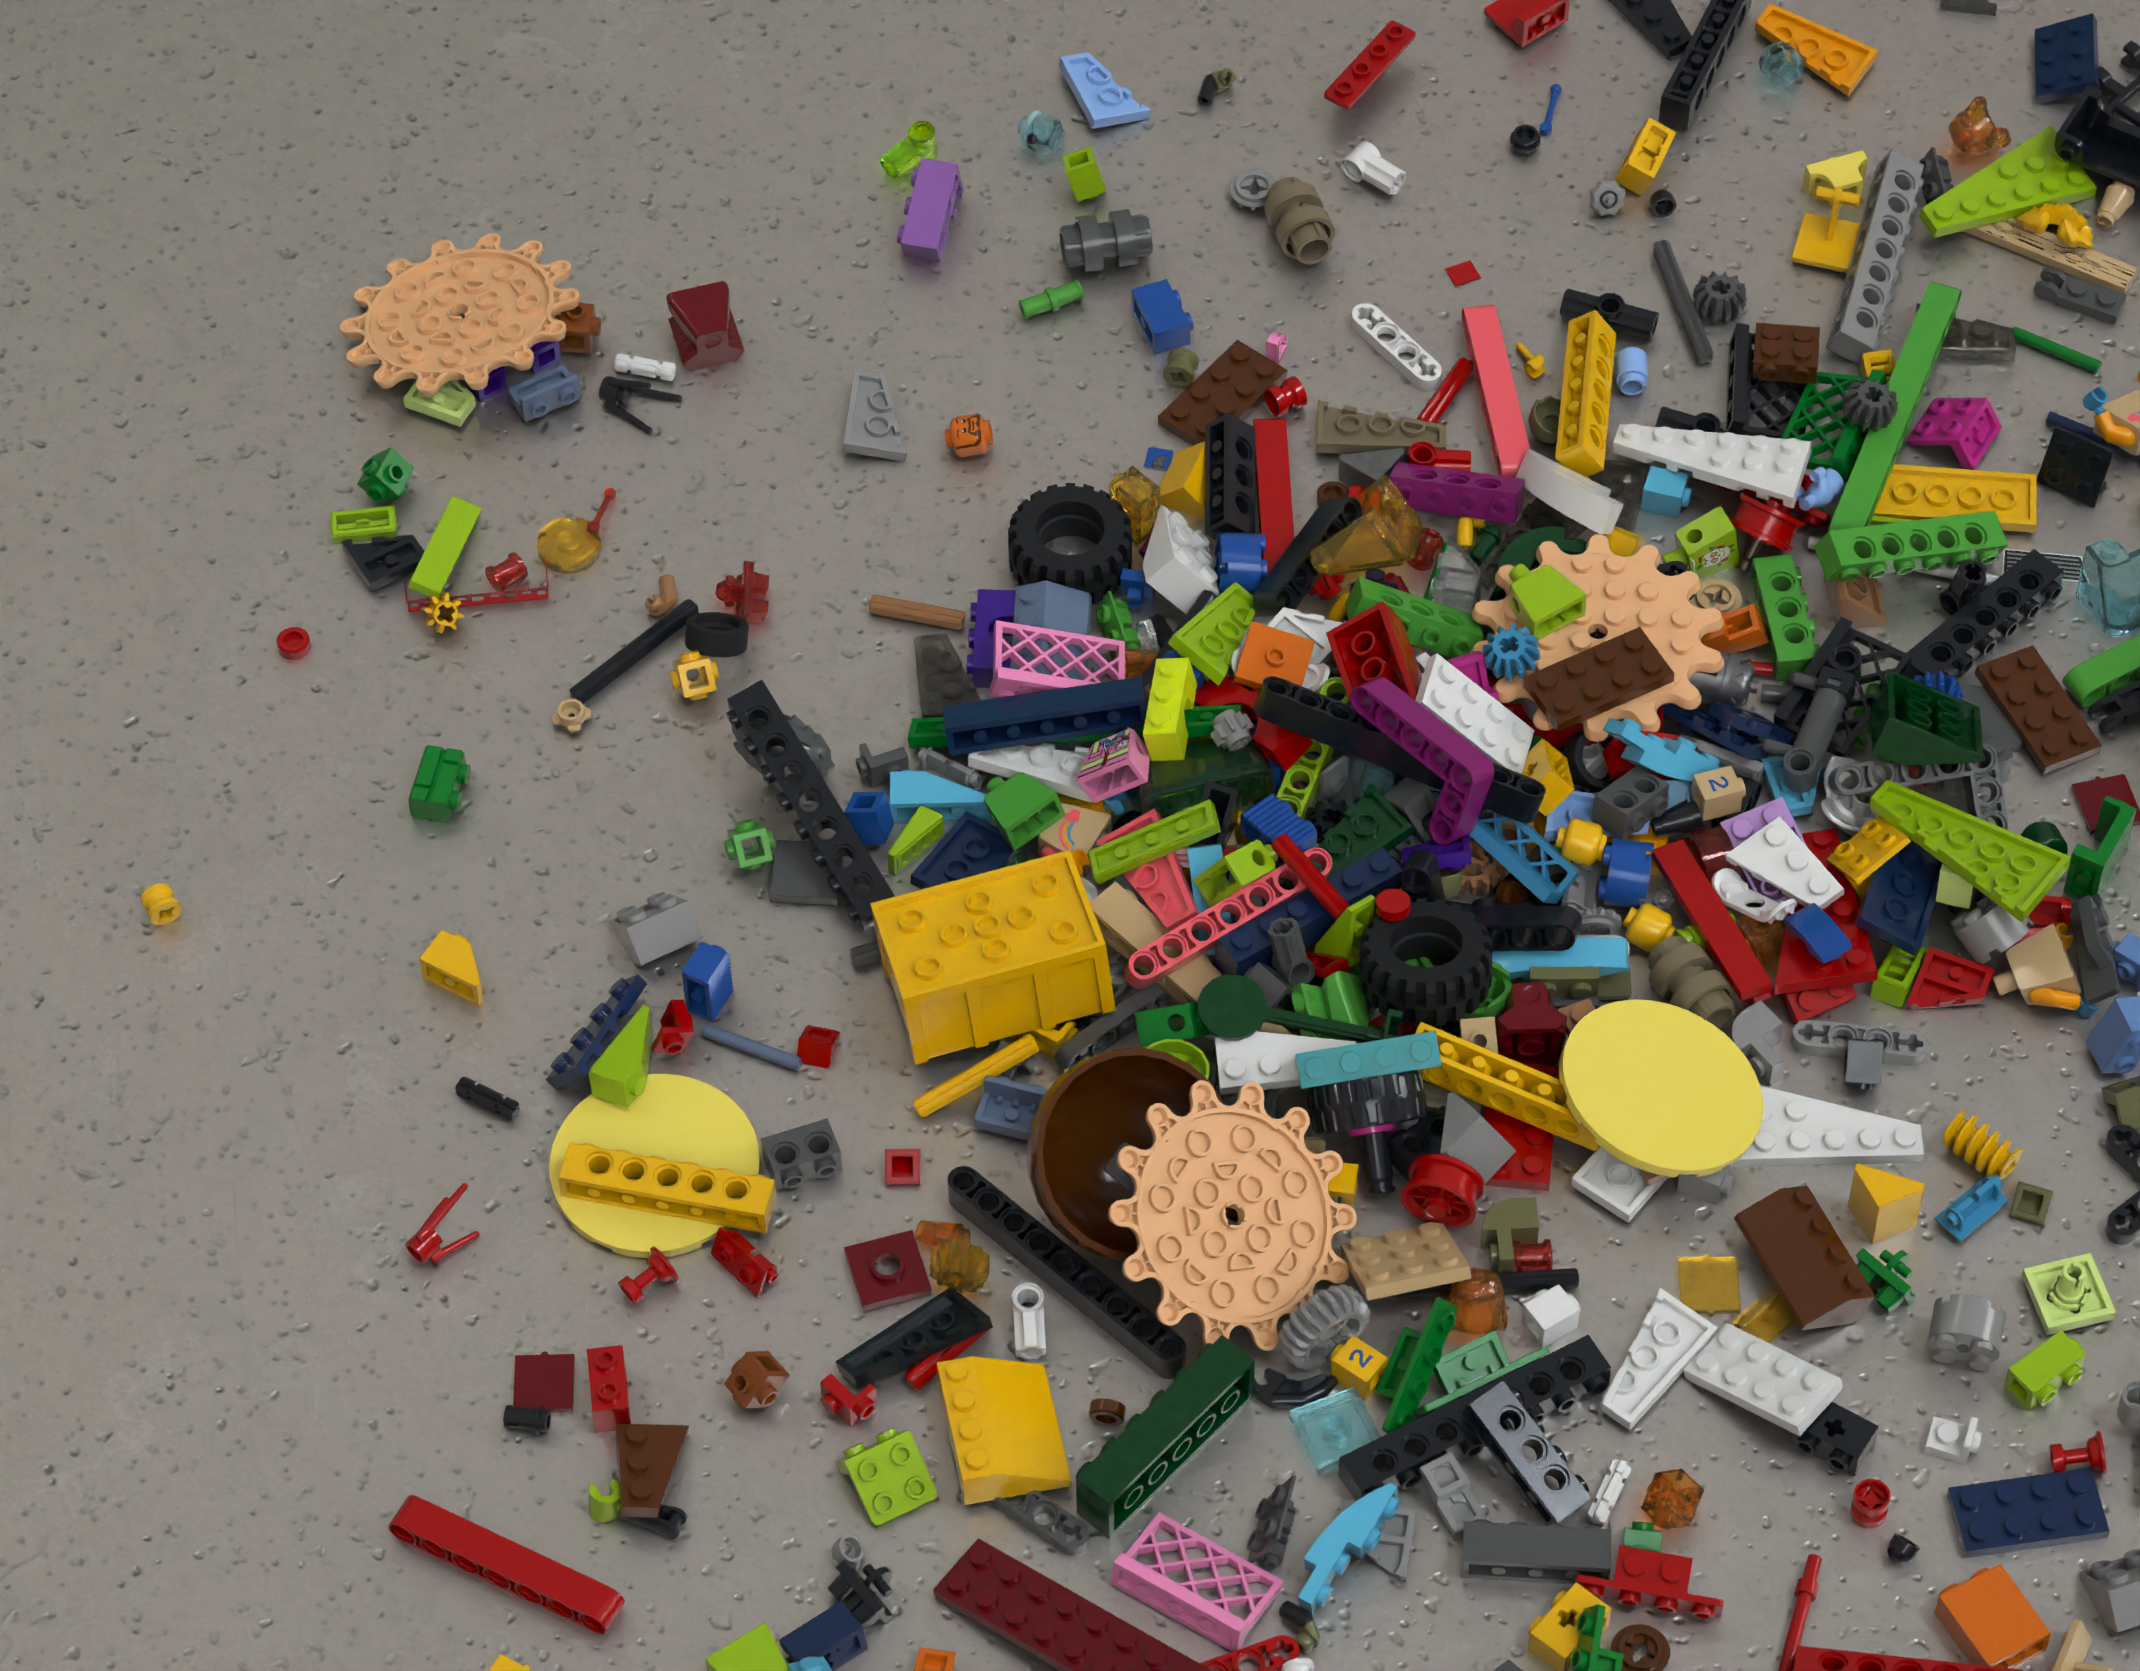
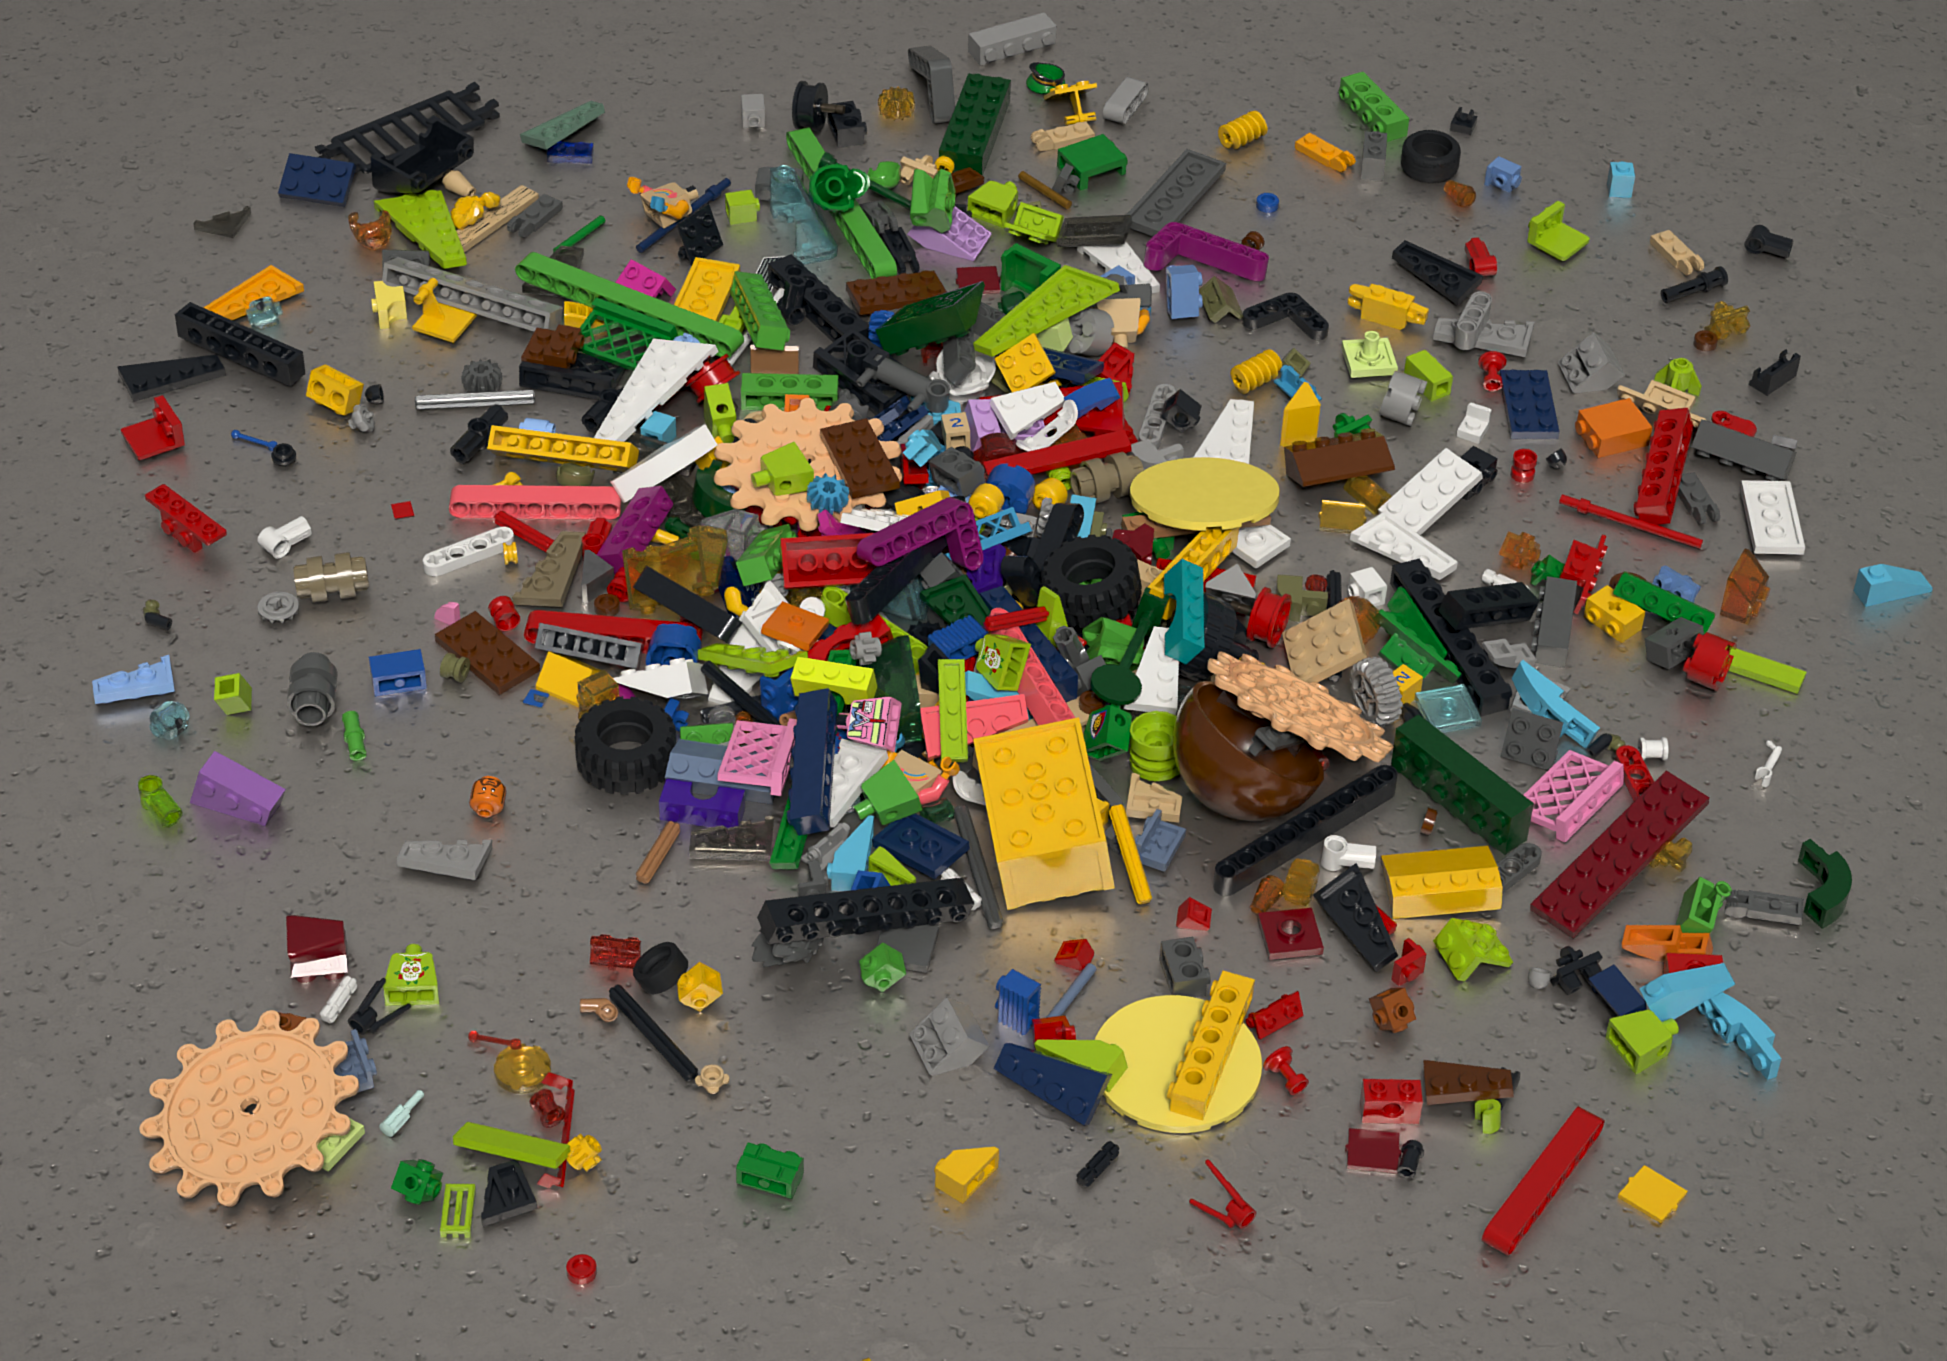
camera: 85 degrees left, 10 degrees down
red tile [1376,889,1411,922] -> none
dark grey gear [1842,377,1898,432] -> none
none -> light aqua axle [379,1090,424,1137]
none -> lime torso [383,944,439,1006]
none -> yellow bush [503,542,518,565]

